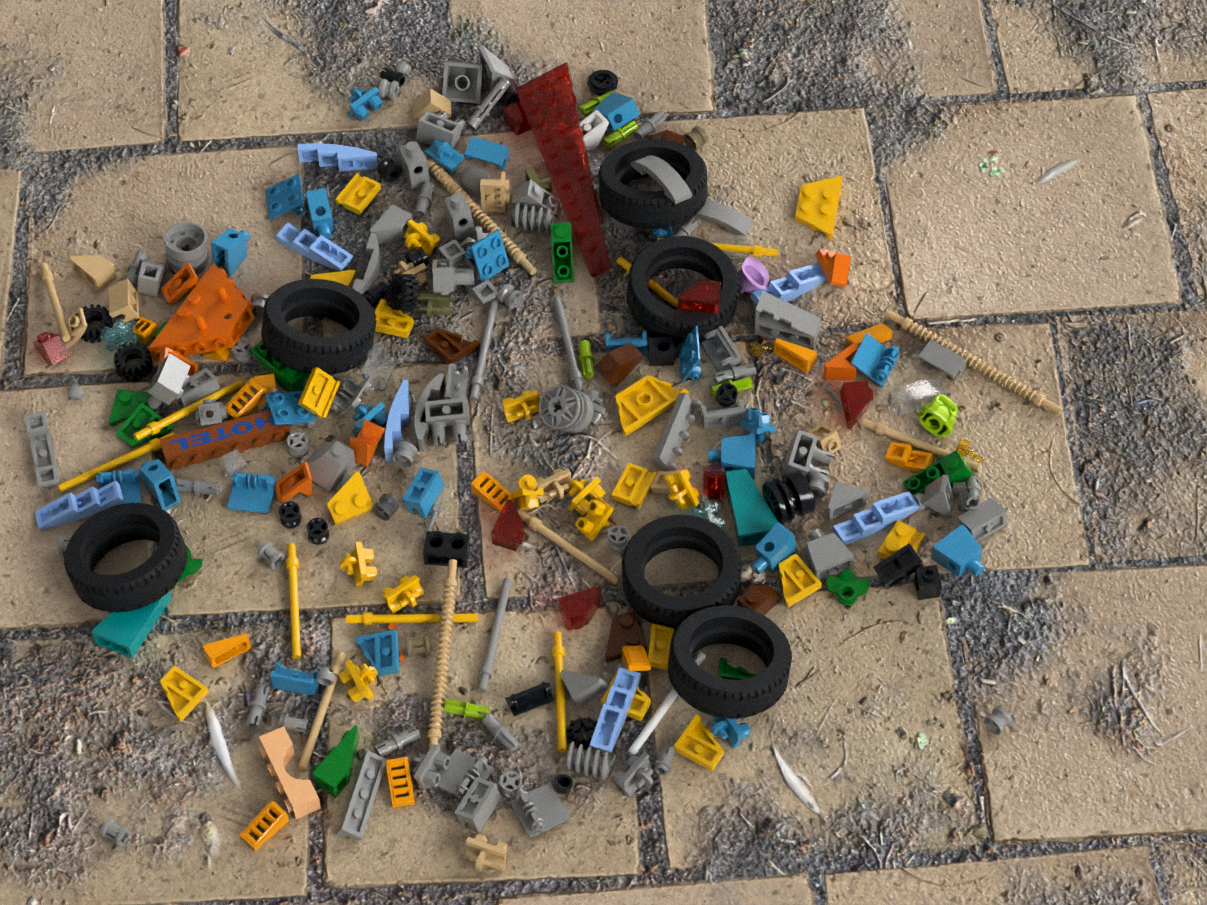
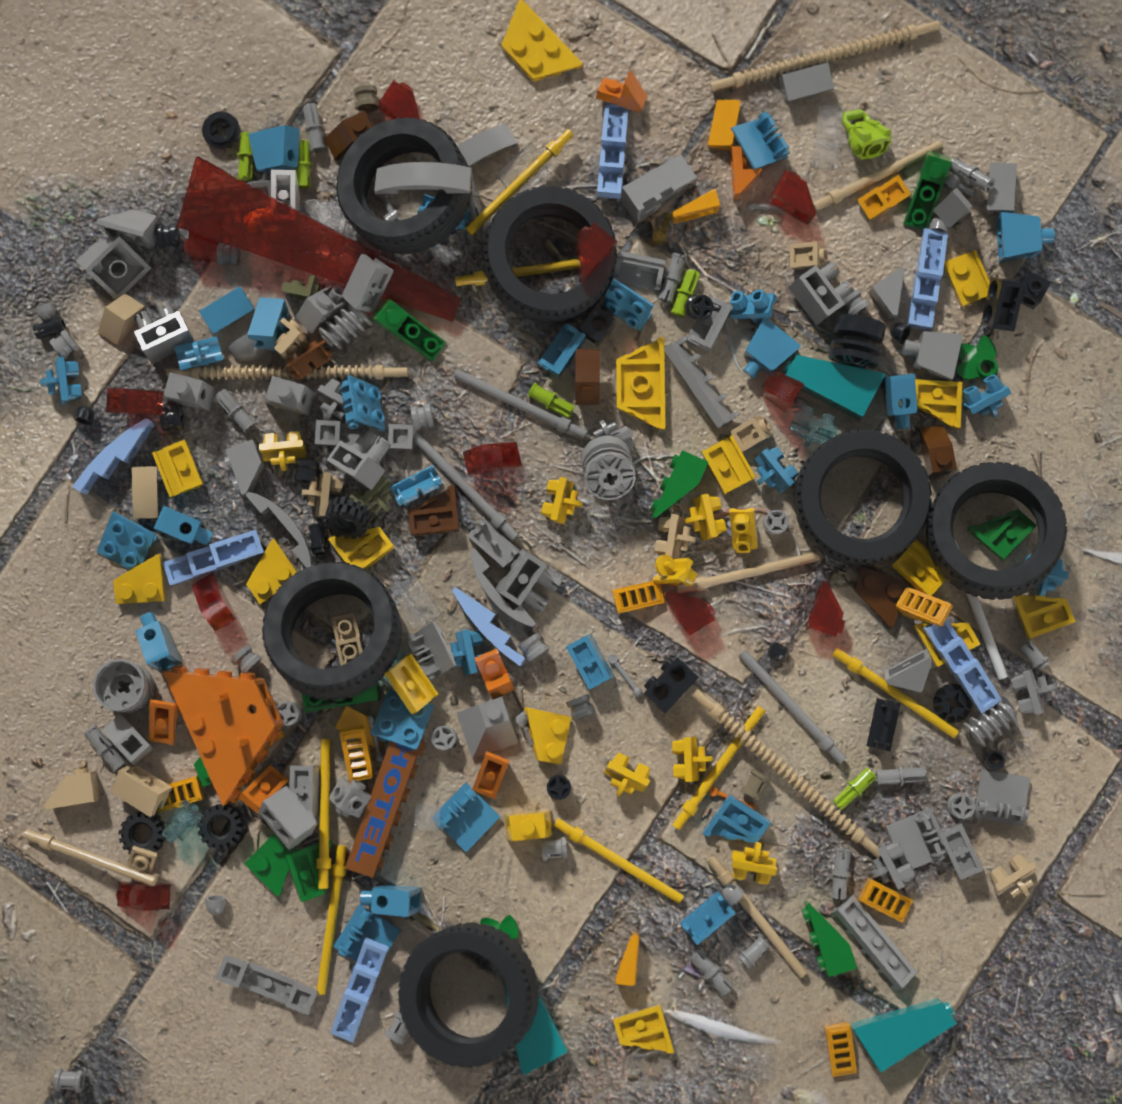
camera: 50 degrees left, 30 degrees up
light grey pin [176,478,221,496] -> none
light nougat arch [258,726,321,819] -> none
black wheel [279,501,302,528] -> none
light grey pin [466,77,511,130] -> none
yellow hips [664,469,700,510] -> none
lavender piece [737,257,769,294] -> none
clear yellow hand [957,439,985,463] -> none
none -> black hinge [73,405,95,425]
none -> clear red slope [106,388,163,416]
none -> yellow wing [113,554,166,604]
none -> tan slope [132,466,159,519]
none -> clear red slope [191,573,236,631]
none -> dark grey wheel [217,241,240,266]
none -> dark azure hinge [247,297,290,352]
none -> dark orange hinge [282,339,333,382]
none -> light grey hinge [342,254,394,312]
none -> clear red slope [378,80,420,120]
none -> dark azure hinge [390,465,443,506]
none -> clear red slope [463,442,522,475]
none -> yellow torso [504,810,553,841]
none -> green slope [650,450,708,520]
none -> dark azure hips [753,447,798,494]
none -> black hinge [768,642,789,662]
none -> teal slope [850,998,957,1072]
none -> black hinge [890,323,911,344]
none -> dark azure hips [962,375,1012,418]

